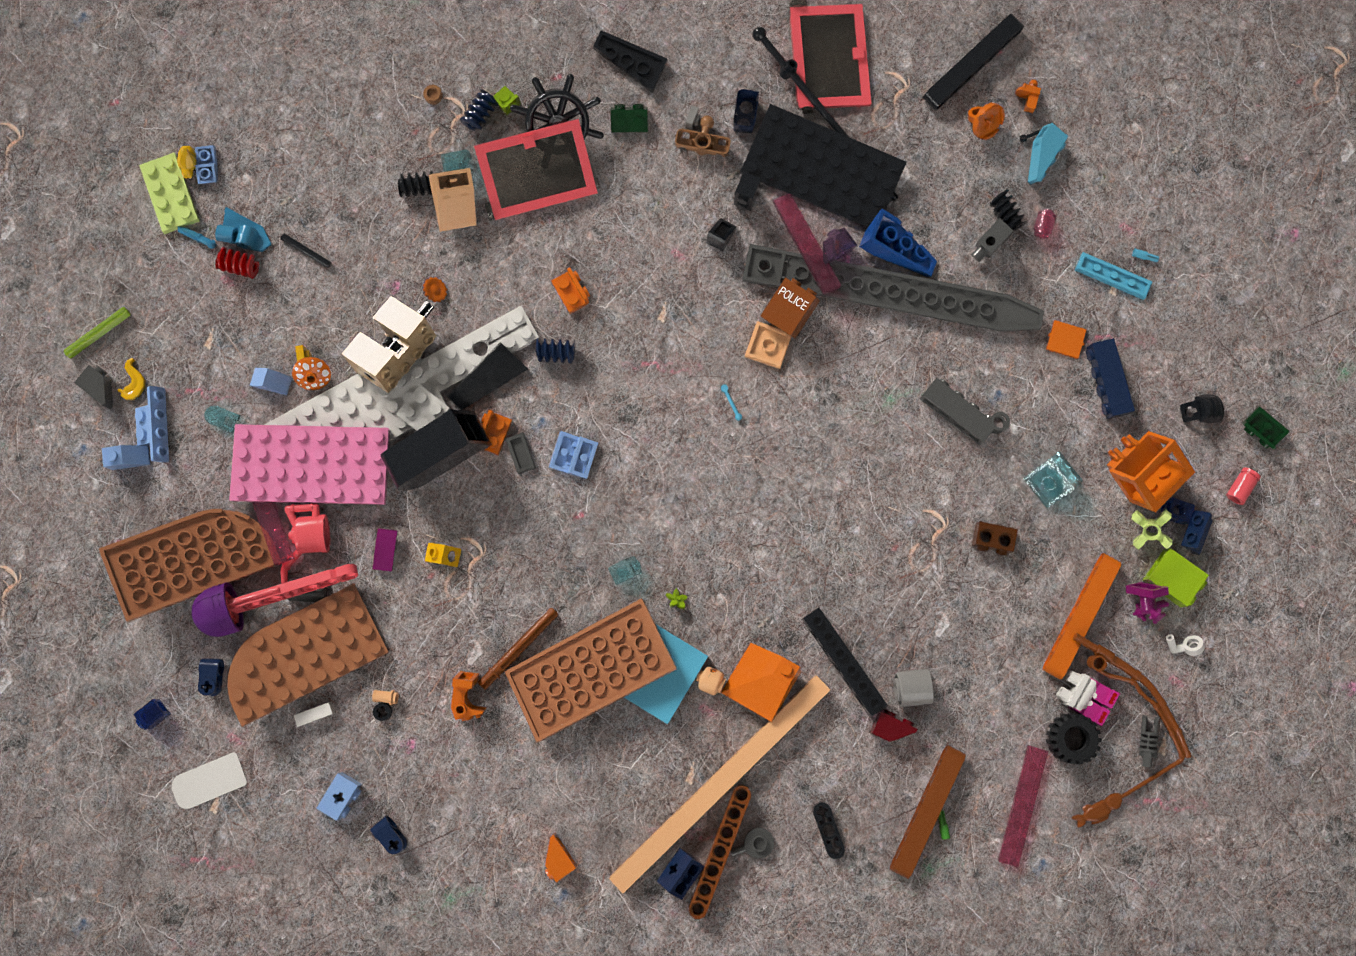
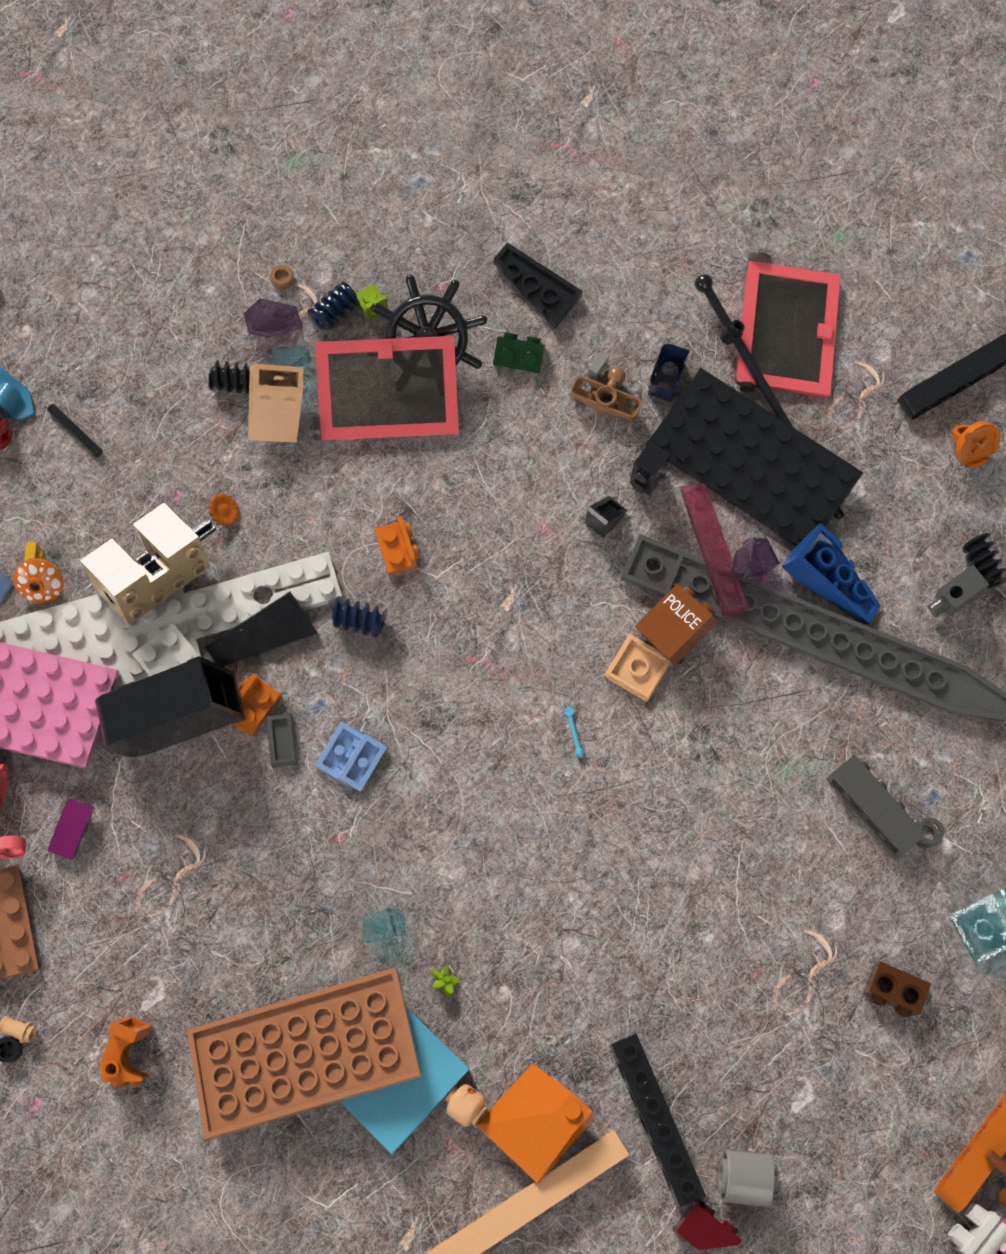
camera: 10 degrees right, 10 degrees down
yellow bracket [425,543,461,567] -> none
dark orange axle [477,608,559,690] -> none
none -> clear purple slope [243,298,302,338]

